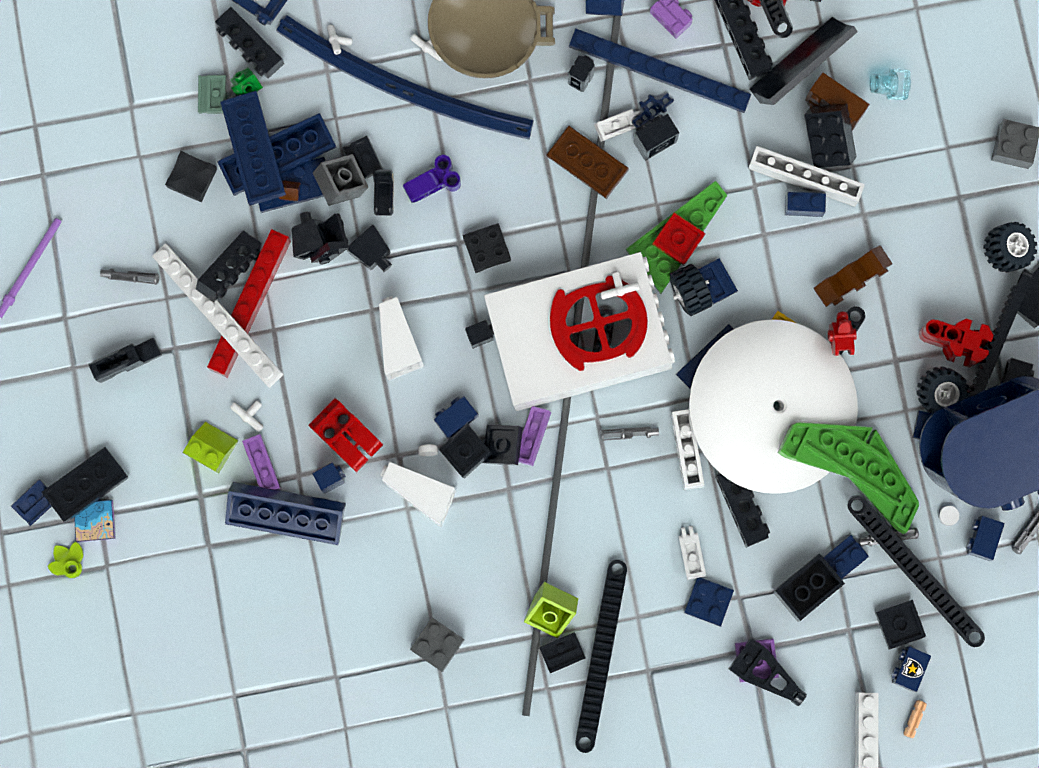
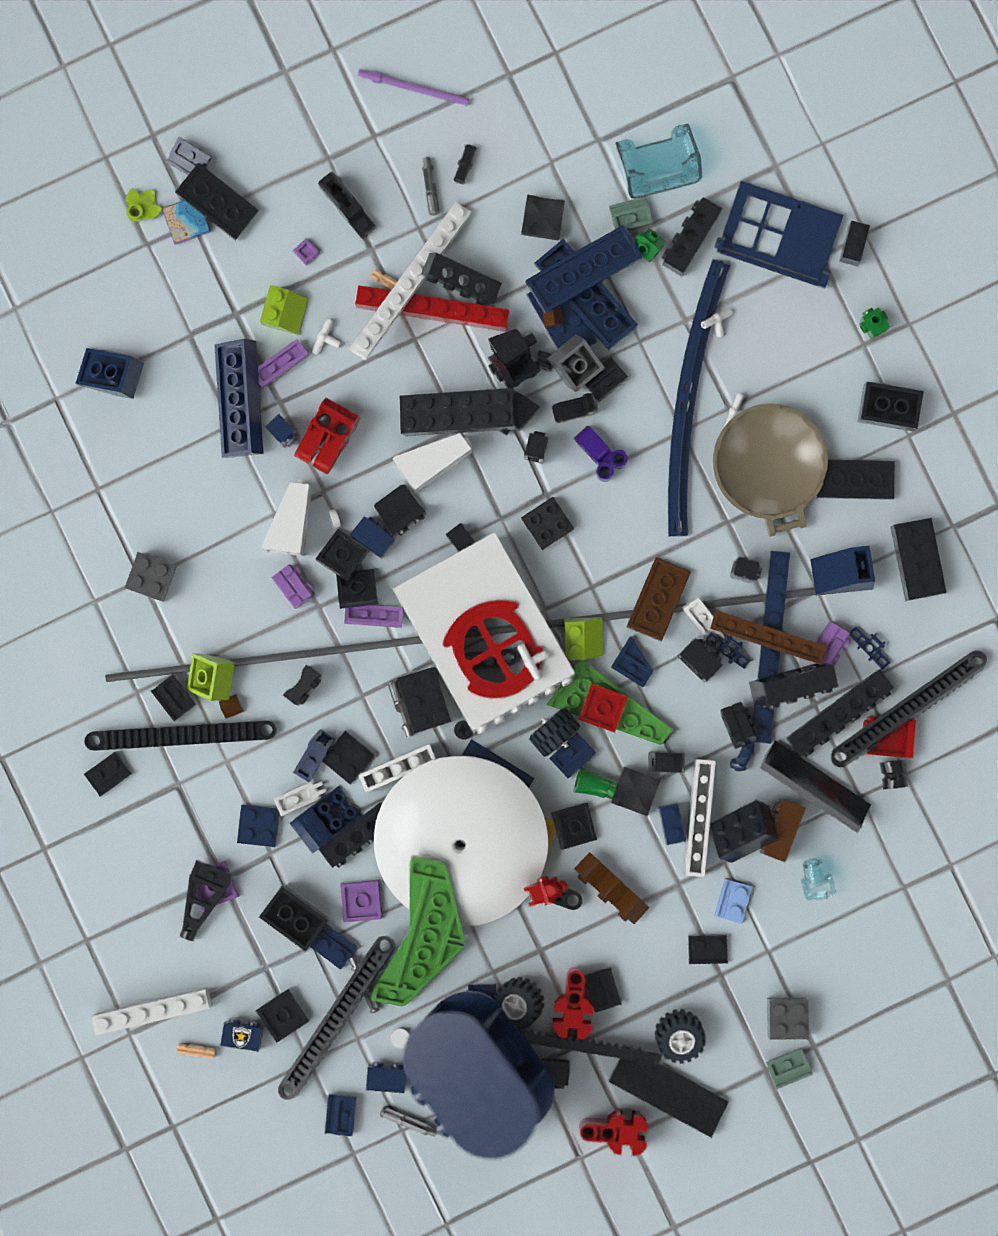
camera: 75 degrees right, 5 degrees up
none -> dark blue slope [75,348,144,399]
none -> black plate [84,752,132,797]
none -> reddish brown slope [219,694,244,719]
none -> medium lavender brick [271,564,314,609]
none -> black brick [283,665,321,705]
none -> dark blue slope [290,786,362,854]
none -> medium lavender tile [293,238,320,265]
none -> dark blue bracket [293,729,336,782]
none -> black plate [322,731,375,785]
none -> dark blue plate [324,1094,357,1136]
none -> medium lavender tile [340,880,382,922]
none -> light nougat axle [371,269,398,290]
none -> black bracket [374,484,426,536]
none -> black brick [397,667,452,734]
none -> black brick [399,388,518,436]
none -> black pin [453,144,477,184]
none -> black wheel [454,720,473,740]
none -> black brick [524,431,548,464]
none -> black wheel [535,351,553,372]
none -> black plate [551,802,597,850]
none -> lime slope [564,617,603,660]
none -> green plant [574,767,617,799]
none -> black plate [584,967,622,1013]
none -> dark blue wing [610,636,653,688]
none -> black brick [611,767,661,816]
none -> clear light blue windscreen [615,123,702,199]
none -> black torso [648,752,685,773]
none -> black plate [688,935,728,964]
none -> reddish brown plate [710,610,827,665]
none -> light blue plate [714,879,752,924]
none -> black brick [720,702,758,749]
none -> dark blue arm [730,743,755,772]
none -> black brick [749,663,839,709]

